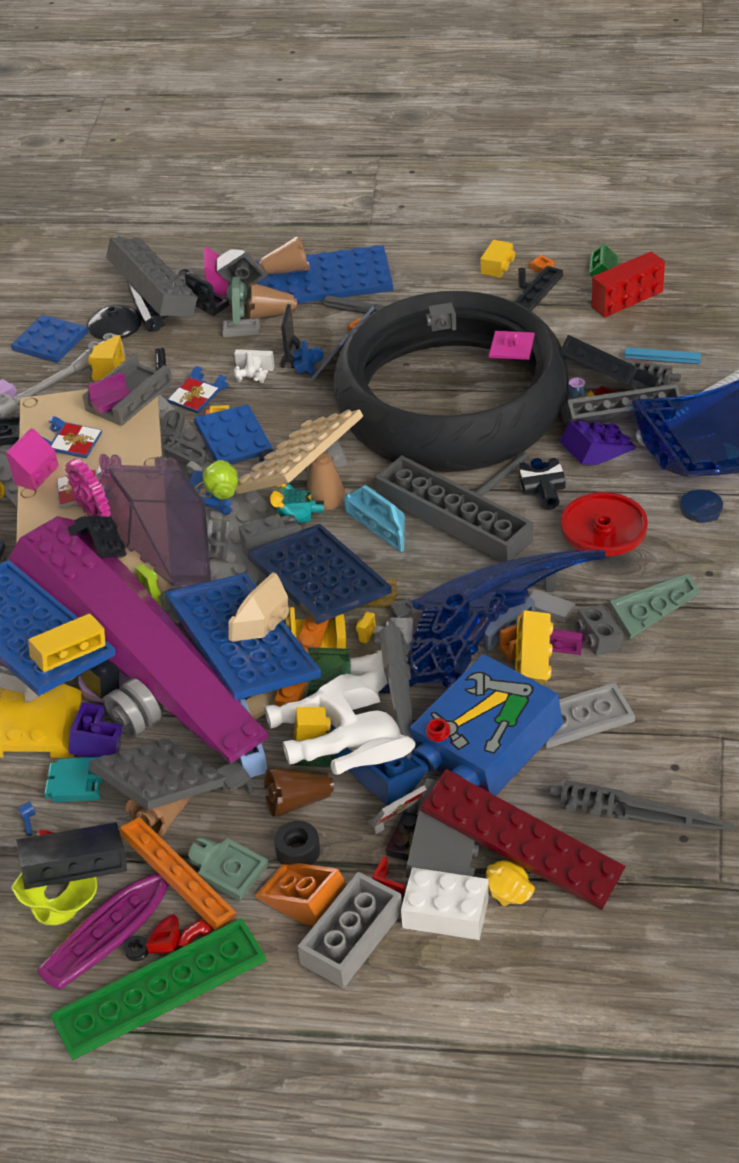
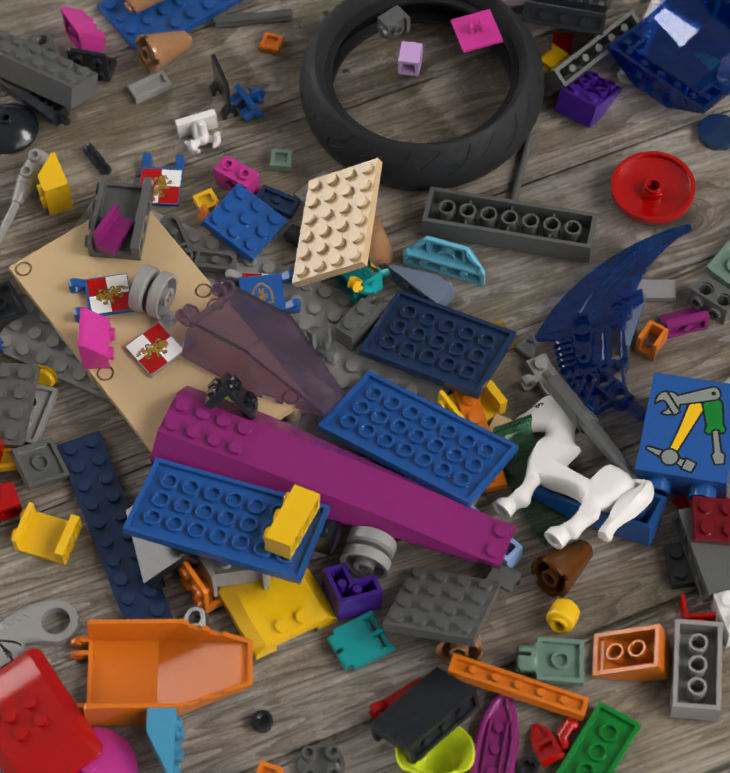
camera: 30 degrees left, 15 degrees up
blue hand [19,802,35,836] -> none
dark pink gear [65,458,111,517] -> none
lime plate [135,563,161,606] -> none
lime hair [203,460,238,500] -> none
dark grey slope [217,249,268,288] -> none
sand green plate [227,277,248,324] -> none
tan wedge [228,573,289,642] -> none
black tyre [274,821,320,865] -> none
yellow brick [293,707,331,757] -> none
sand blue piece [311,306,374,380] -> none
yellow plate [356,612,376,644] -> none
light grey flag [367,785,427,835] -> none
red plate [426,718,451,742] -> none
yellow brick [515,610,553,685] -> none
black connector [519,458,566,510] -> none
clear blue hand [531,458,559,470] -> none
flat silver piece [566,377,585,401] -> none
none -> light grey wheel [128,264,178,320]
none -> dark pink brick [213,155,261,195]
none -> dark blue plate [256,184,301,219]
none -> sand green plate [270,149,293,171]
none -> sand blue slope [389,264,454,306]
none -> lavender brick [398,41,423,76]
none -> yellow head [546,598,580,633]

